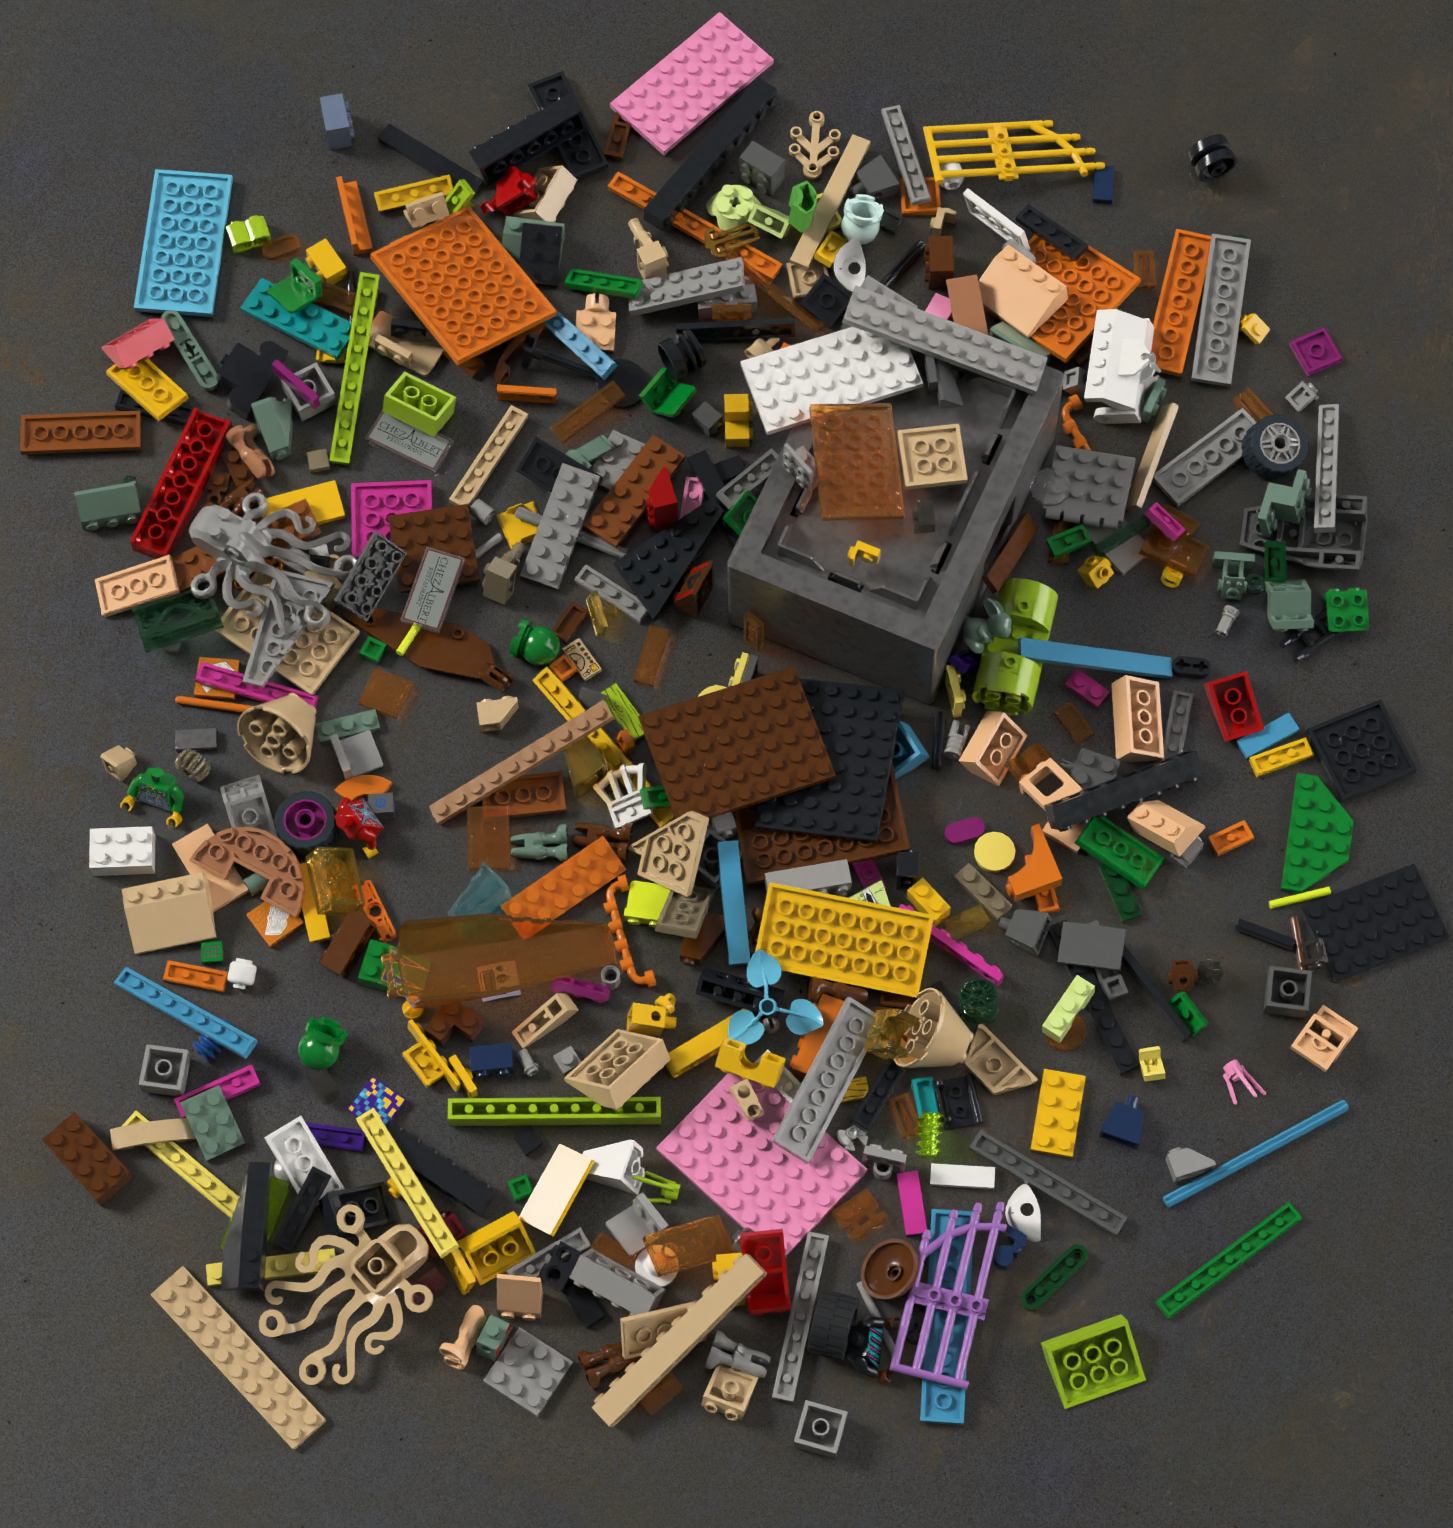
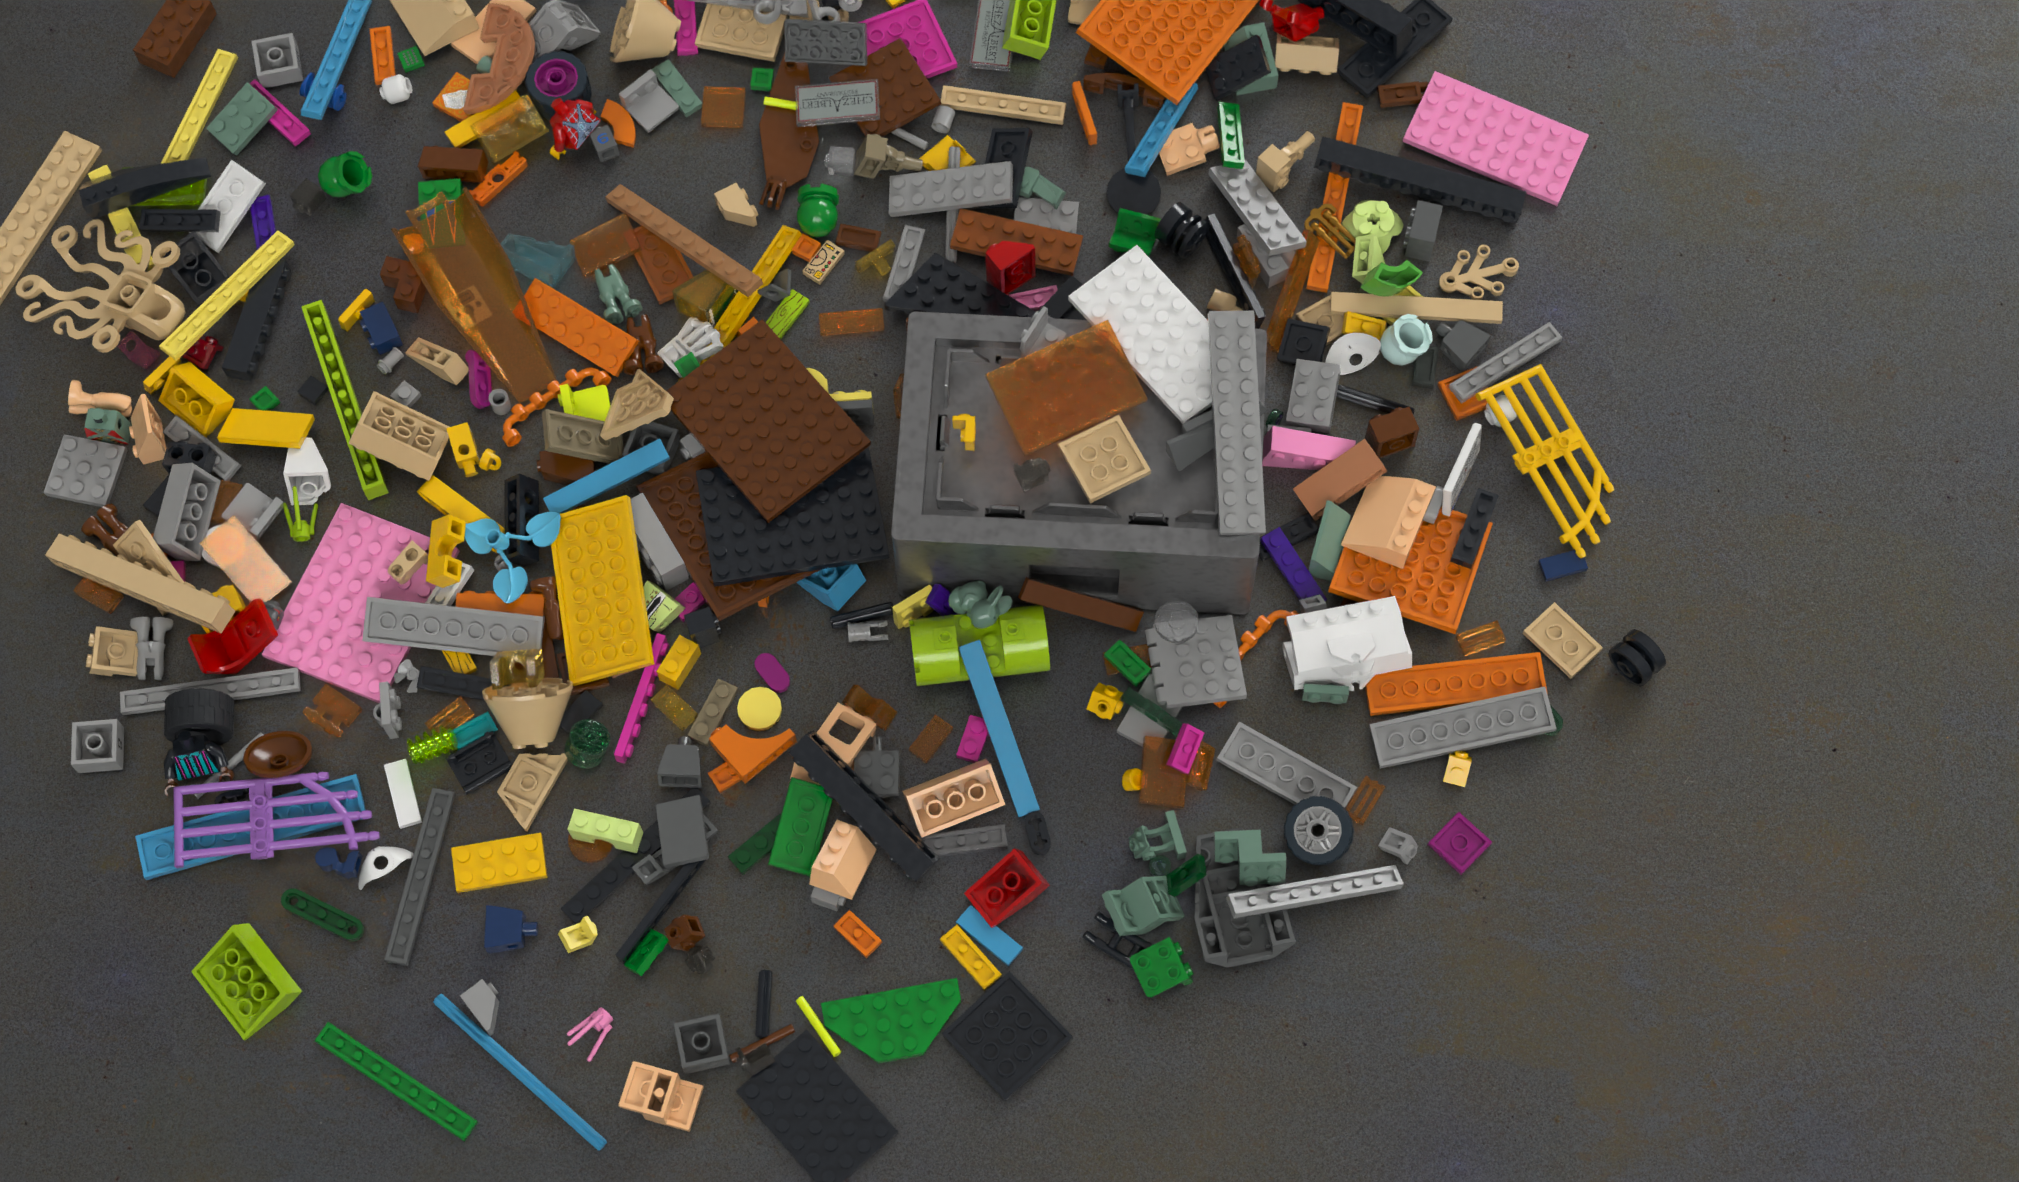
camera: 70 degrees right, 0 degrees up
tan slope [110,1118,197,1151] -> none
tile [347,1076,407,1126] -> none
yellow bracket [402,1019,461,1092] -> none
clear orange tile [550,380,626,444] -> none
dark pink tile [896,1170,927,1237] -> none
tan bracket [930,207,957,236] -> none
light nougat slope [959,711,1028,786] -> none
tan tile [1126,402,1178,512] -> none
light grey pin [1215,605,1240,637] -> none
none -> clear brick [825,146,856,176]
none -> tan plate [1523,602,1603,679]

